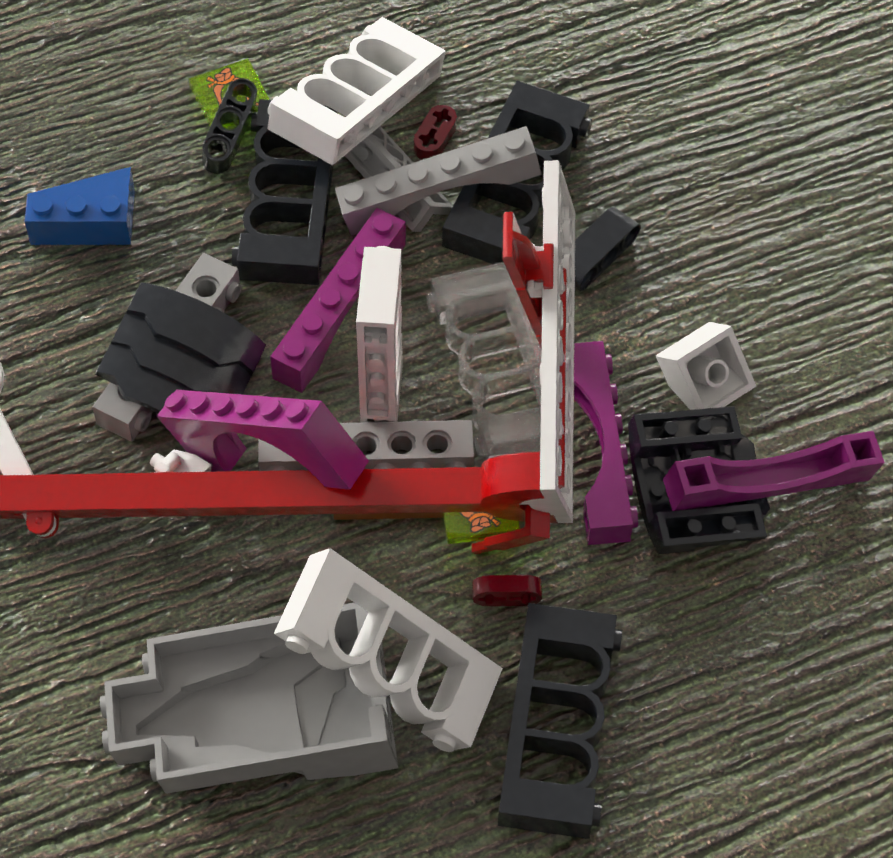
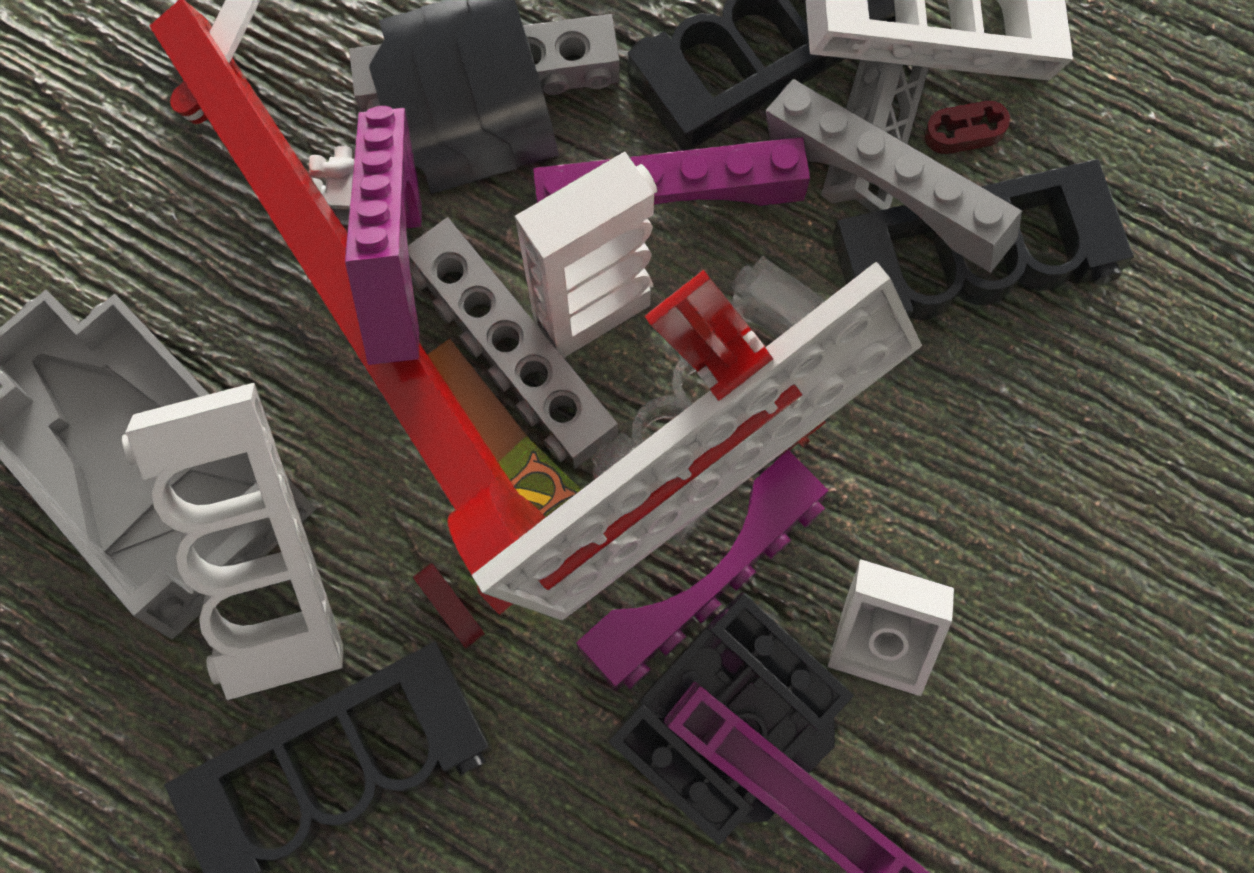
camera: 55 degrees right, 15 degrees up
black beam [575,206,641,291] -> none

